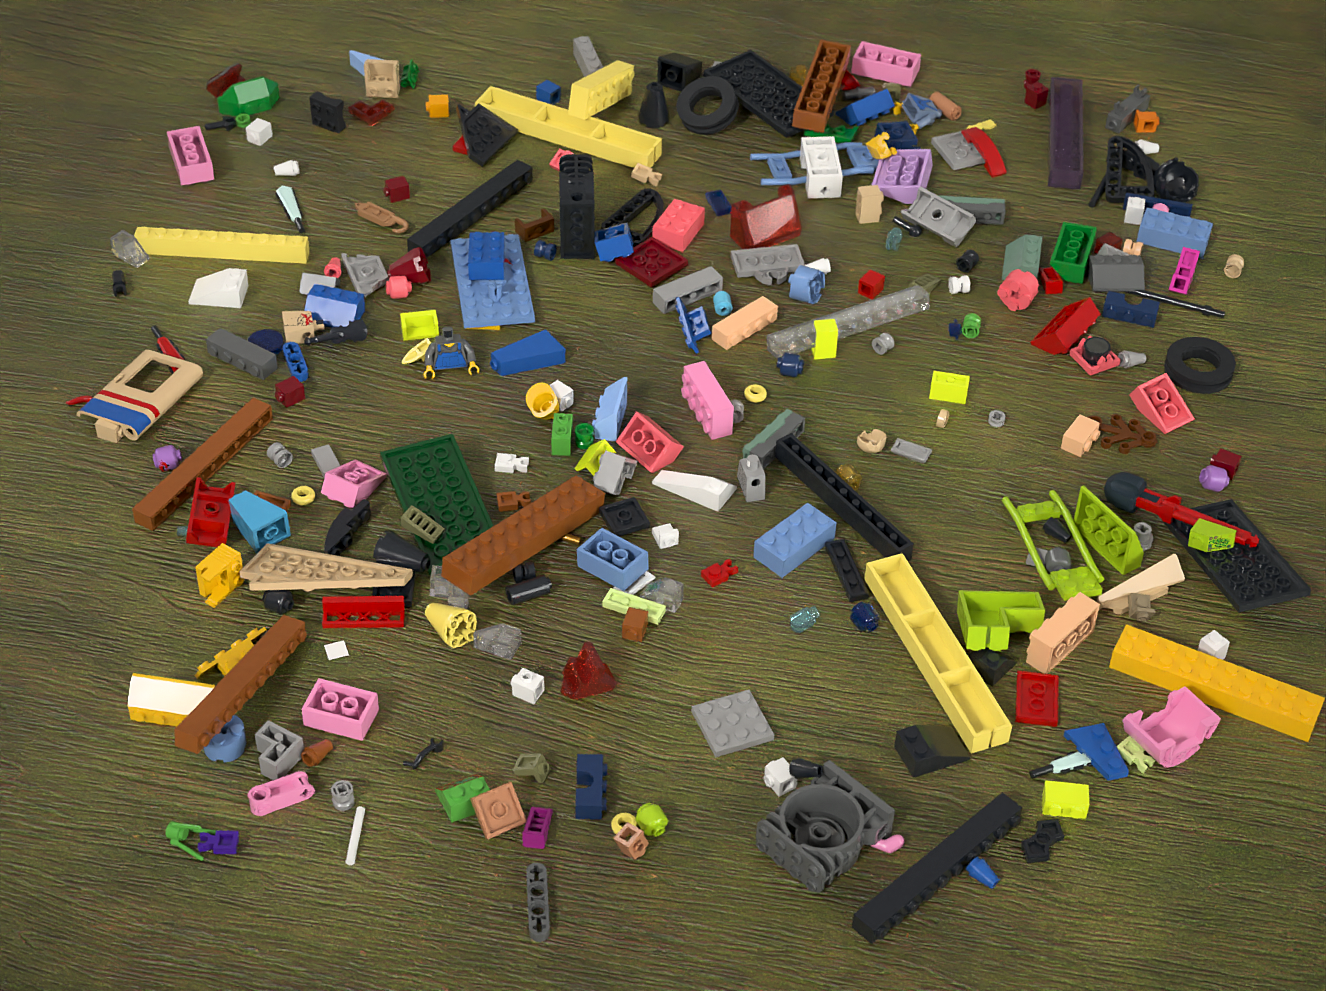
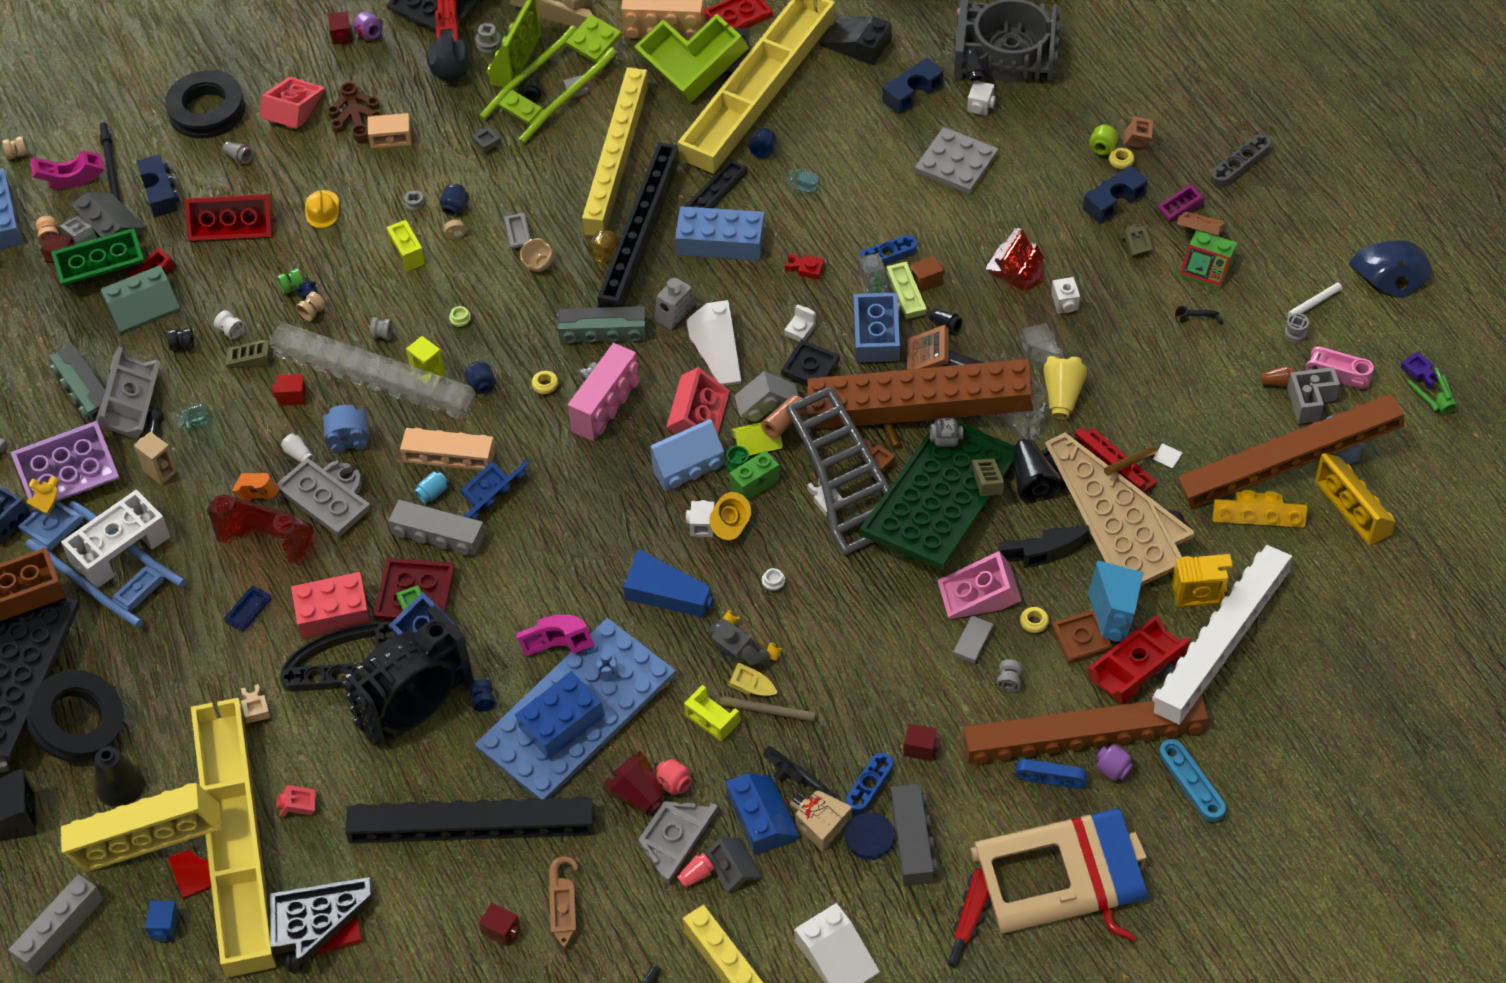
camera: 125 degrees left, 10 degrees up
bright pink brick [302,678,379,741] -> none
reddish brown panel [515,208,554,242] -> none
coral brick [997,269,1039,311] -> none
dark grey head [1045,547,1072,574] -> none
piece [1069,336,1121,376] -> none
none -> orange leg [232,473,279,503]
none -> tan wheel [296,291,326,321]
none -> yellow piece [305,190,339,228]
none -> bright green tile [396,585,421,611]
none -> dark blue head [439,184,469,216]
none -> yellowish green plate [449,306,471,327]
none -> dark grey plate [472,127,501,153]
none -> dark pink arch [516,615,594,657]
none -> light yellow brick [582,68,648,237]
none -> dark tan bar [721,696,816,722]
none -> nougat brick [761,395,807,439]
none -> white plate [762,568,785,591]
none -> dark grey bar [786,387,890,555]
none -> blue beam [859,235,917,270]
none -> dark blue arch [882,58,944,114]
none -> nougat tile [907,325,949,370]
none -> black cone [929,309,963,334]
none -> light grey head [930,418,963,447]
none -> blue beam [1015,759,1088,789]
none -> pearl gold bar [1104,446,1157,476]
none -> white brick [1152,545,1292,725]
none -> dark azure plate [1159,739,1226,822]
none -> dark blue piece [1348,241,1431,298]

